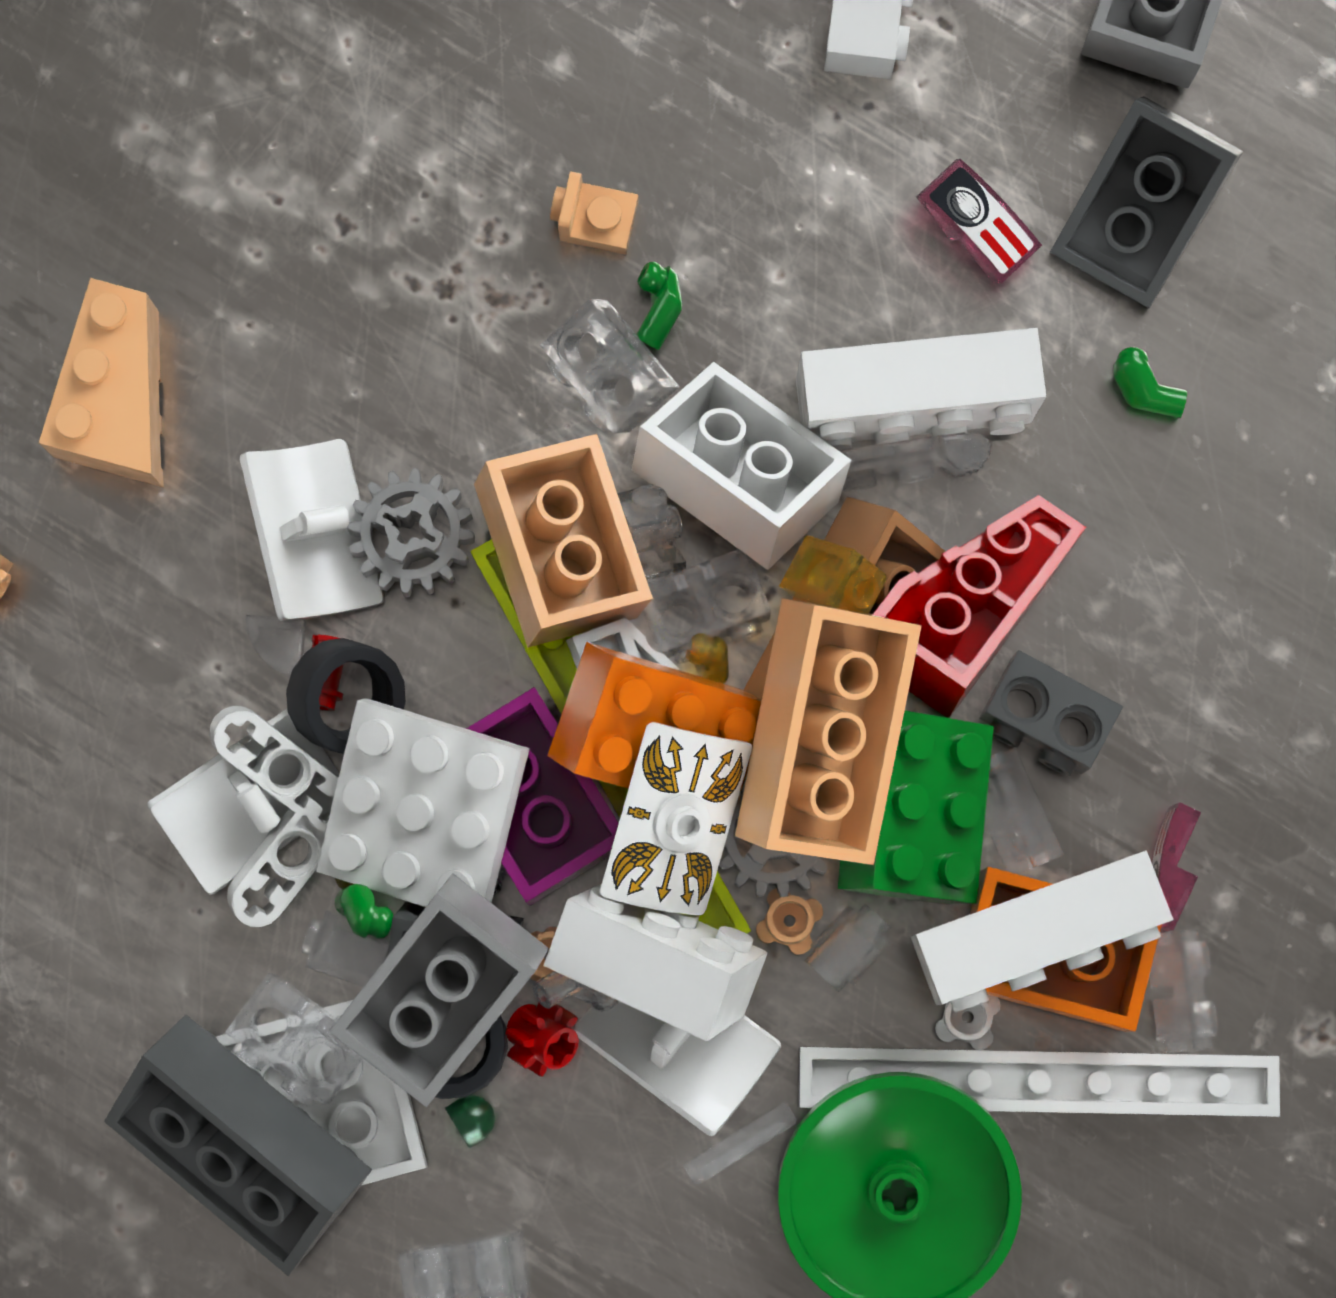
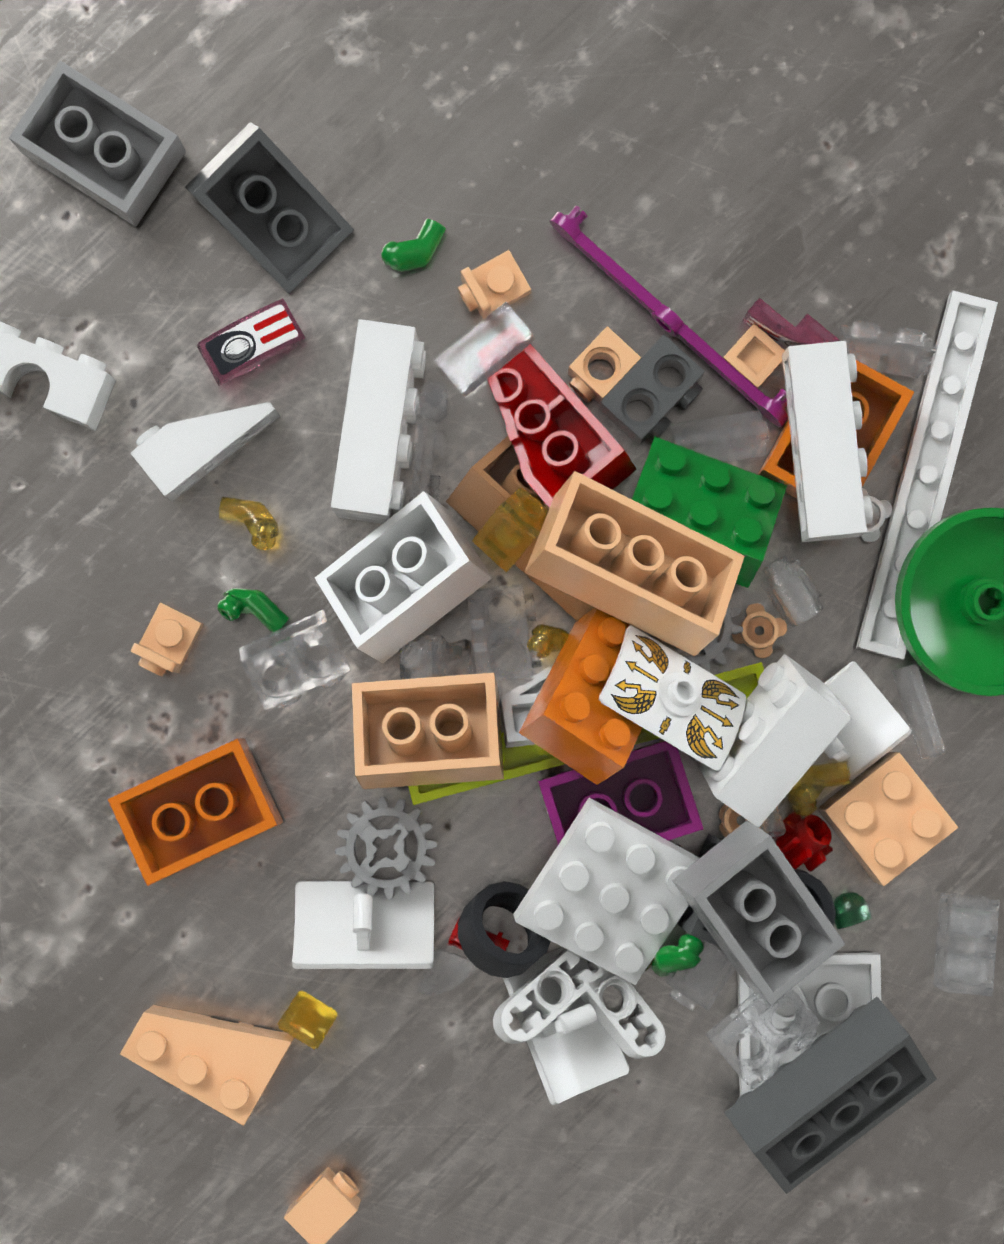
camera: 70 degrees left, 5 degrees up
none -> orange brick [108,738,284,886]
none -> white slope [131,402,280,502]
none -> clear yellow arm [219,497,279,550]
none -> clear yellow slope [277,991,338,1050]
none -> clear tile [435,302,536,397]
none -> light nougat bracket [457,250,531,320]
none -> magenta piece [550,205,789,427]
none -> light nougat brick [568,326,641,404]
none -> light nougat plate [723,323,785,388]
none -> clear yellow arm [788,761,851,816]
none -> light nougat brick [817,752,959,886]

